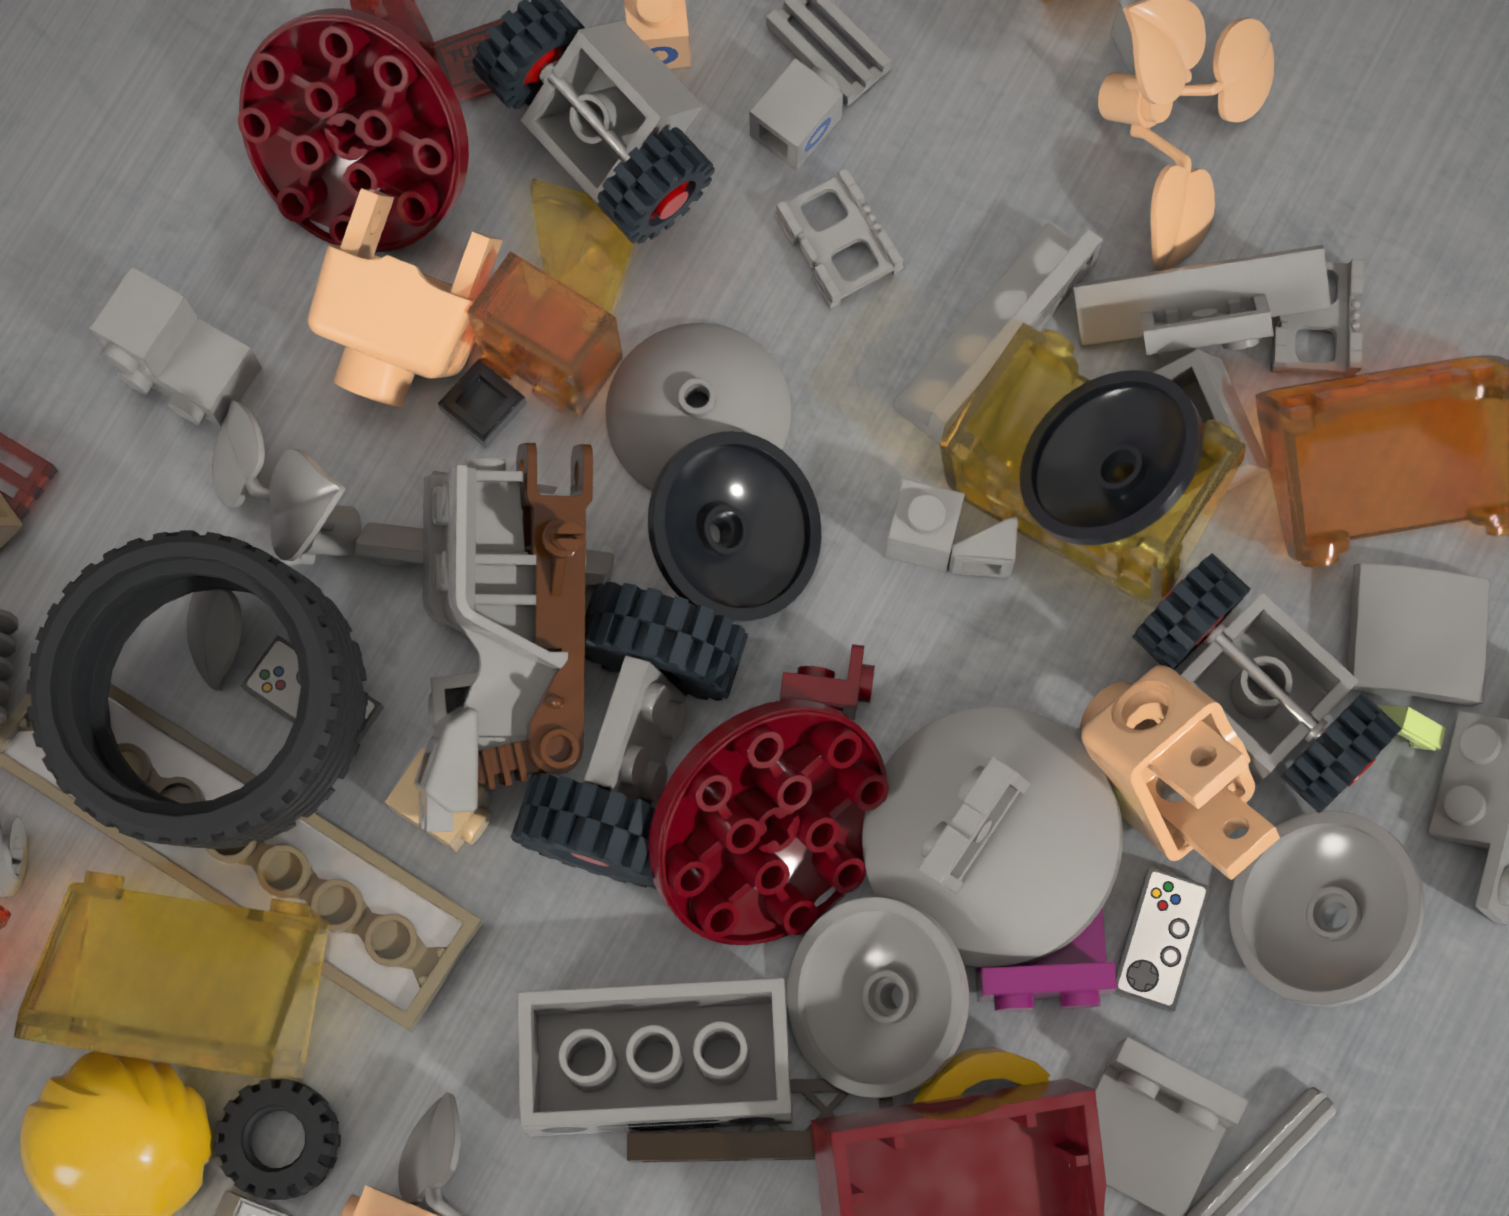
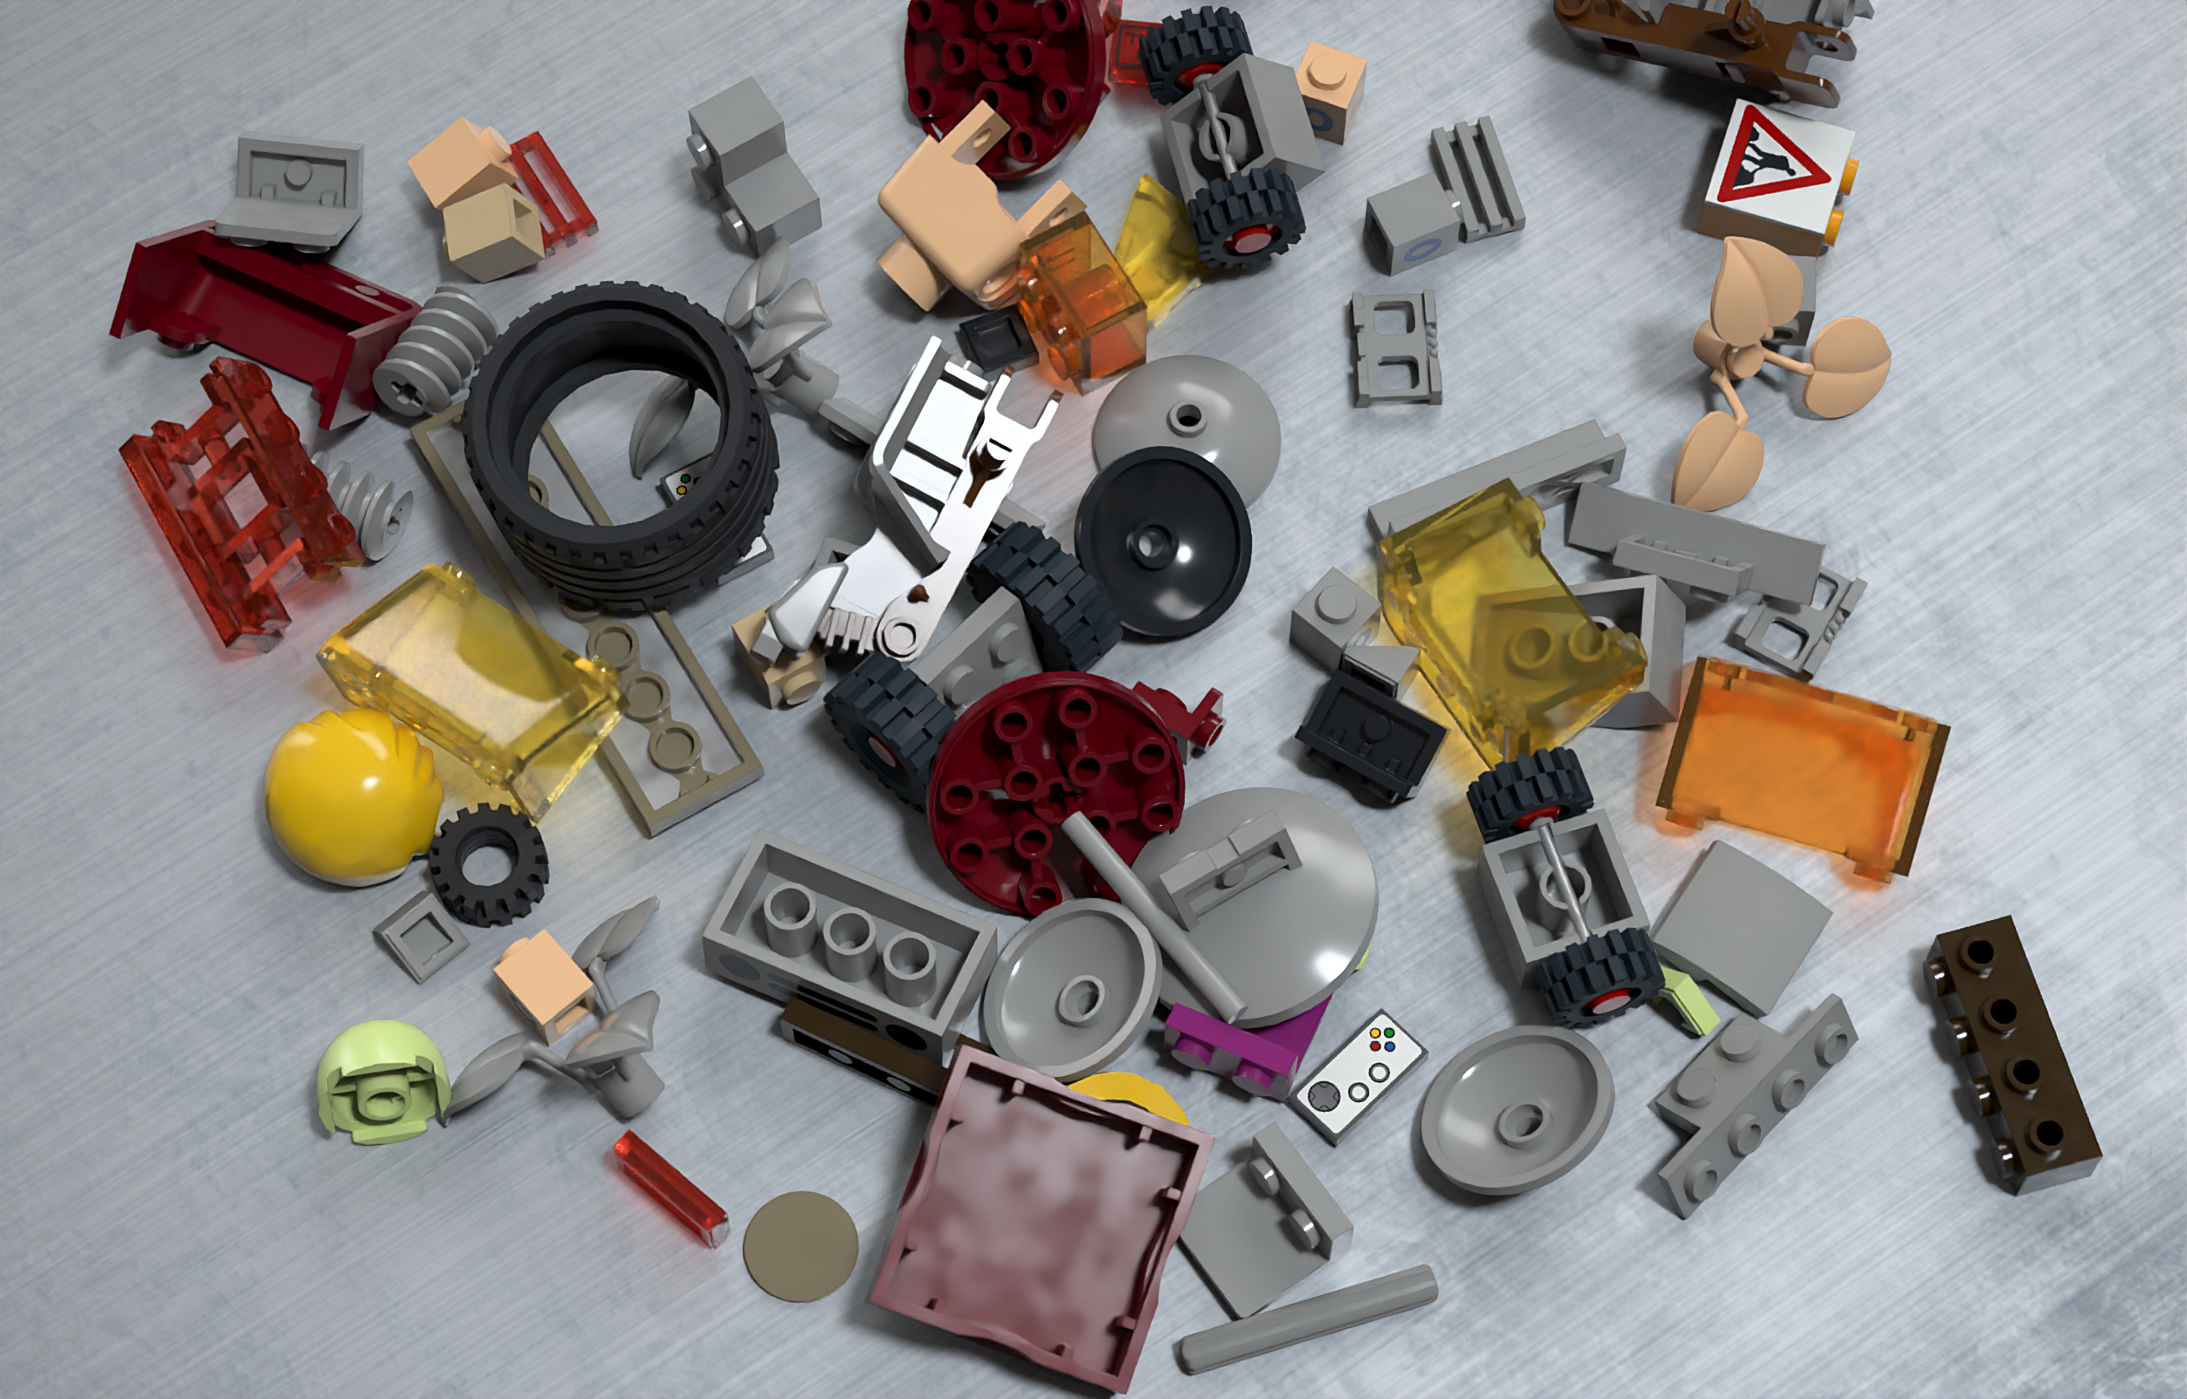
camera: 25 degrees right, 10 degrees down
black dish [1020,370,1203,546] -> none
light nougat piece [1080,665,1280,880] -> none
none -> light grey bar [1061,811,1248,1024]
none -> black bracket [1294,669,1452,803]

